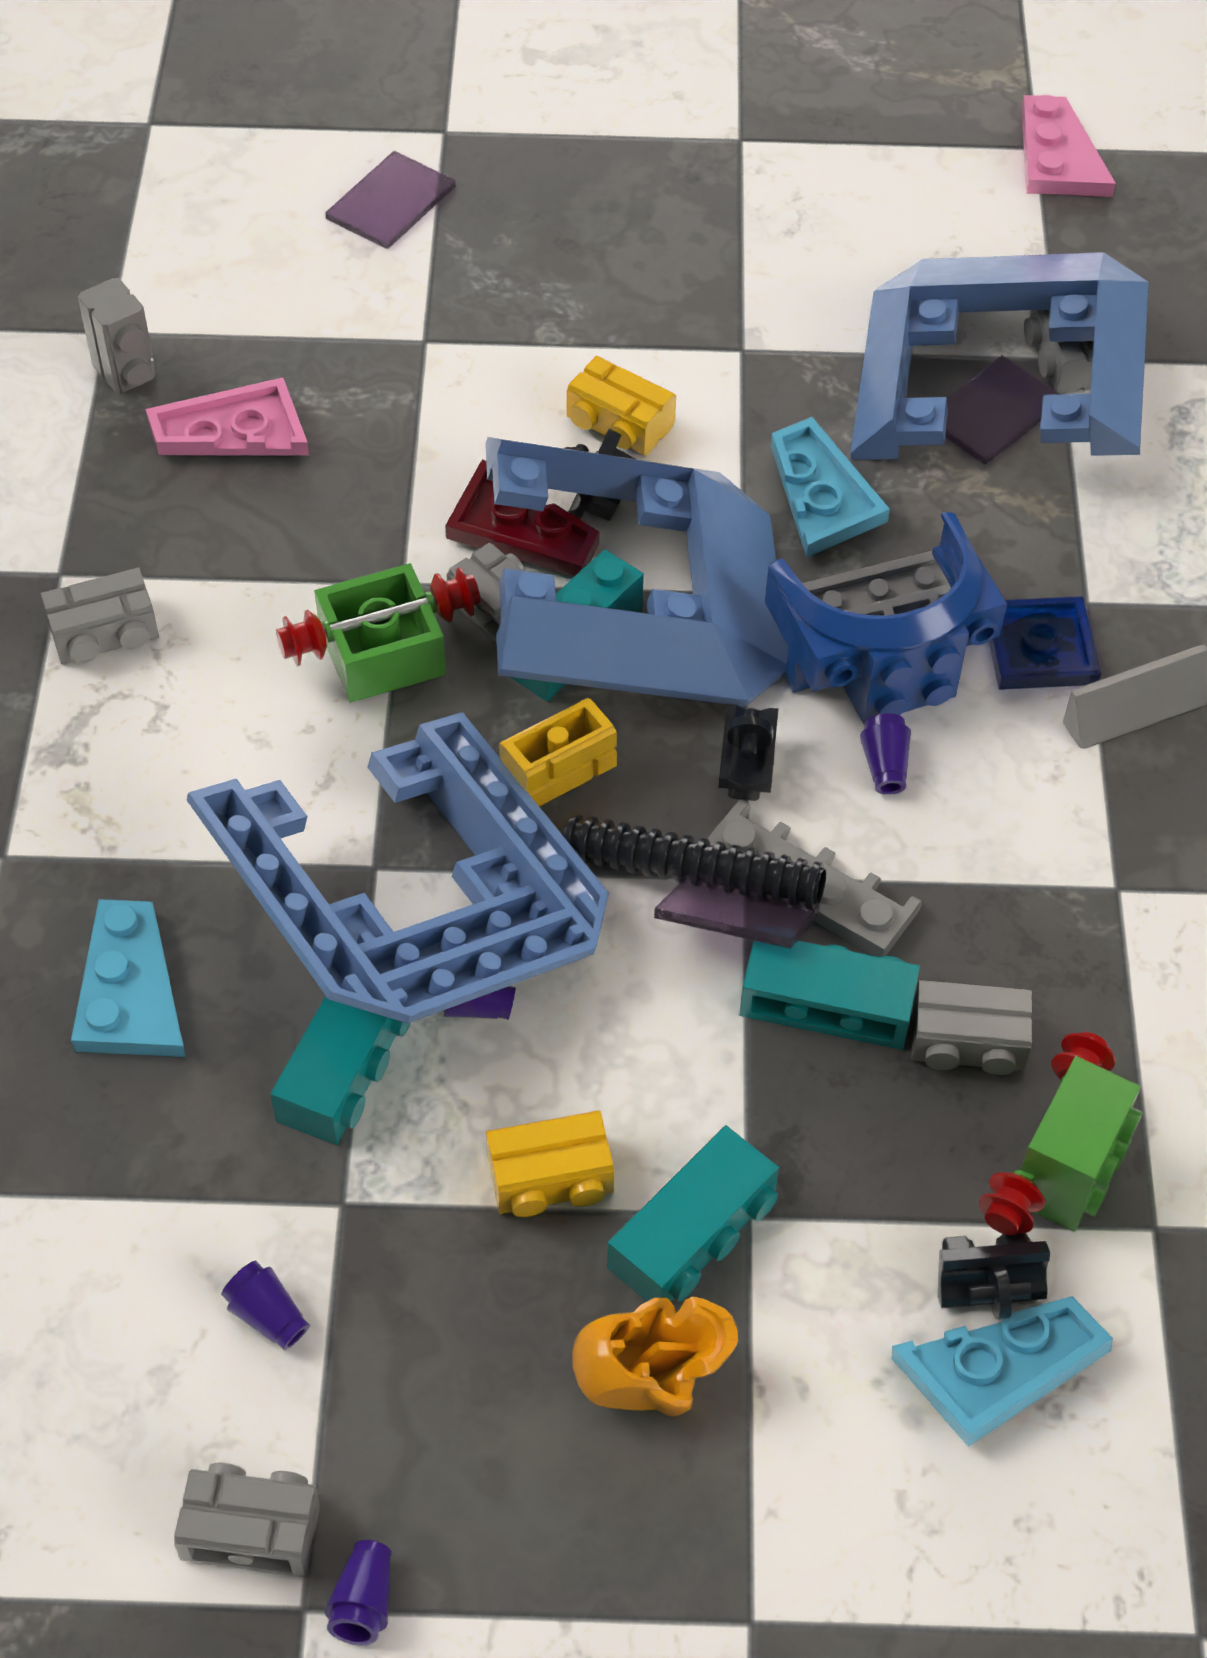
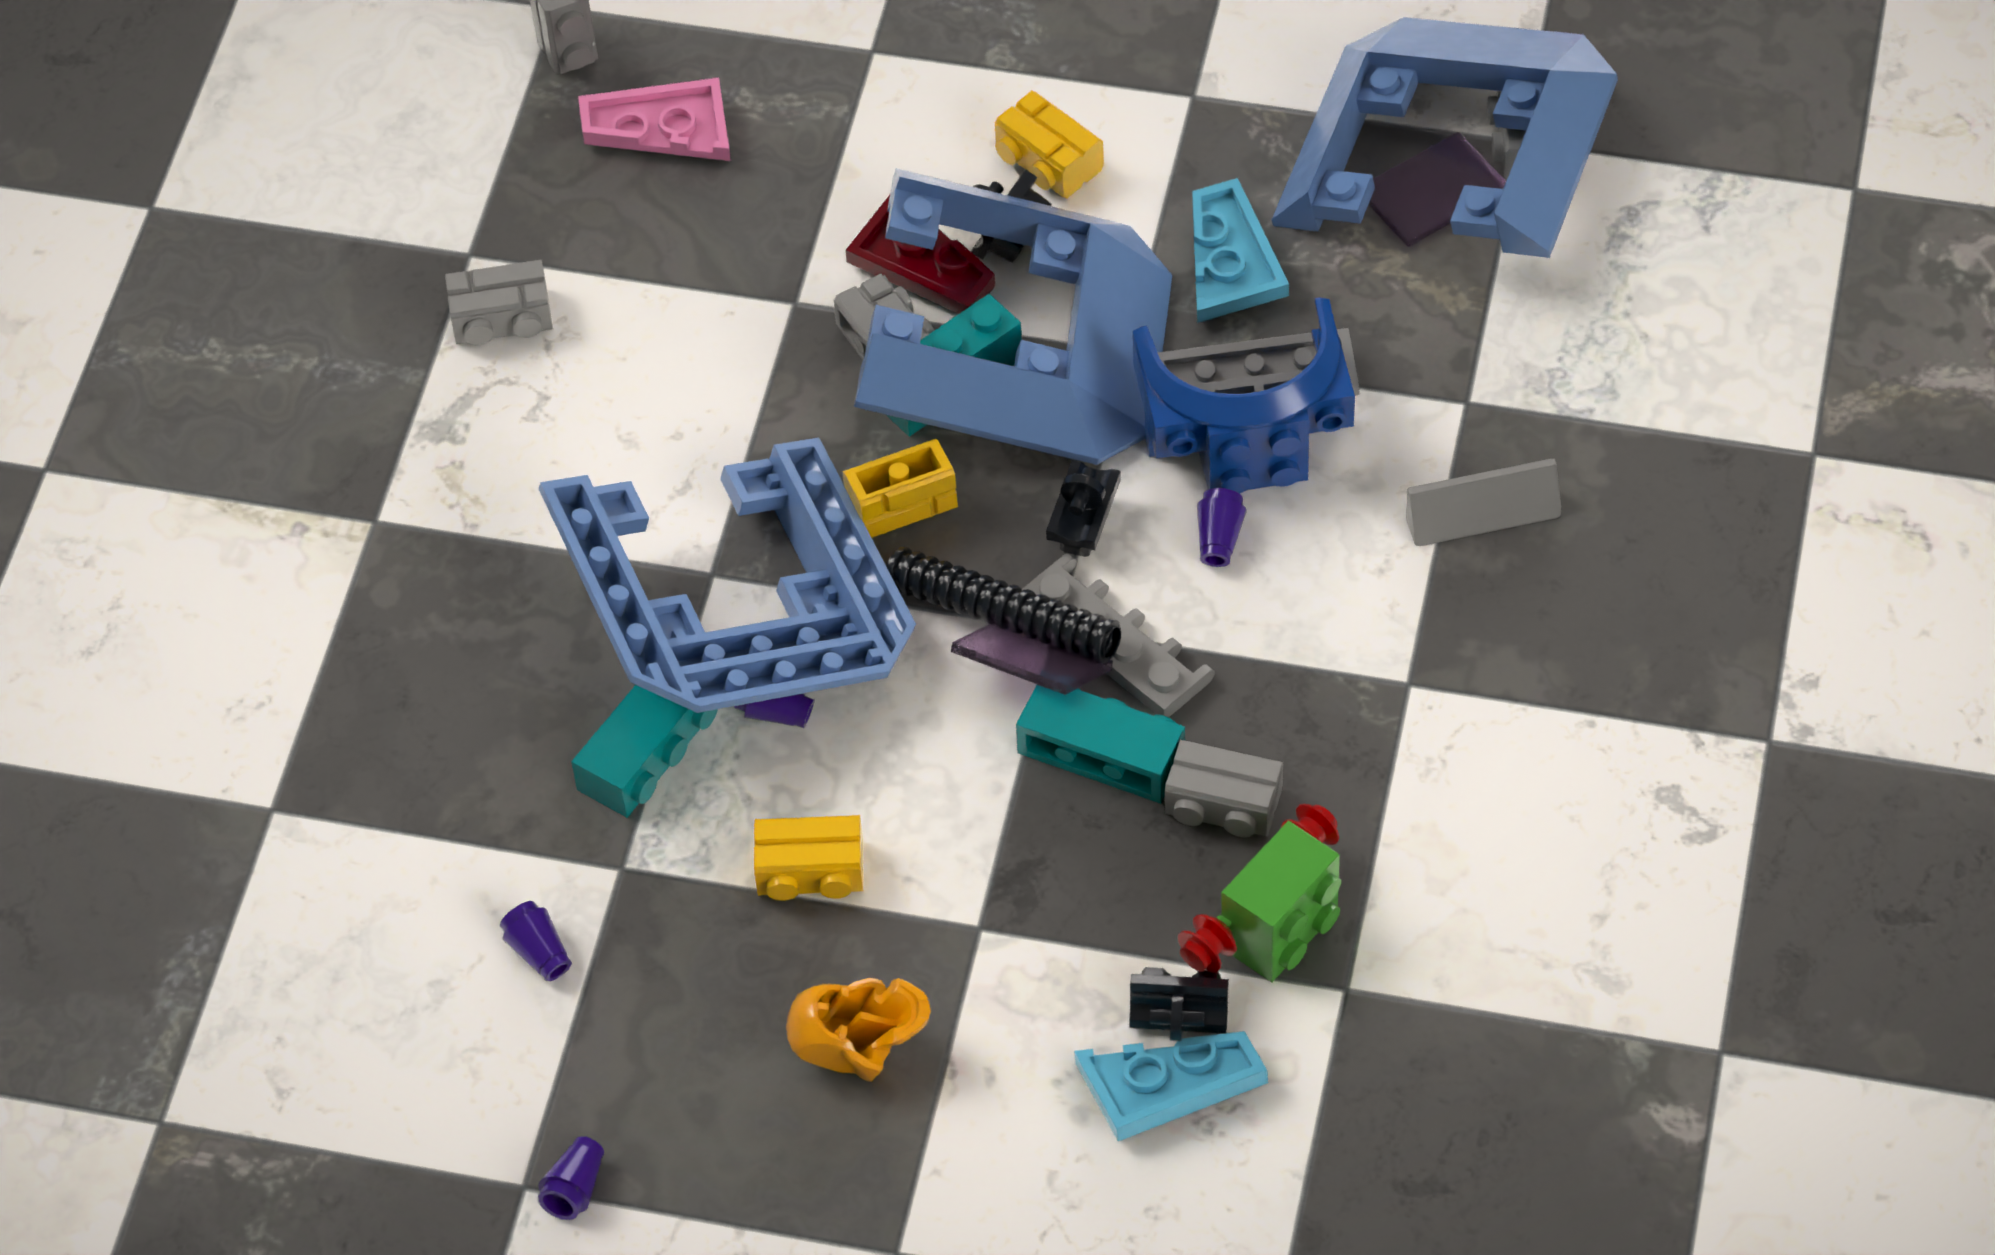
camera: 15 degrees right, 0 degrees up
medium azure wing [71,899,186,1057] -> none
light grey brick [174,1463,320,1577] -> none
bright green brick [276,563,481,703] -> none
teal brick [607,1125,779,1302] -> none
clear blue tile [989,596,1101,690] -> none

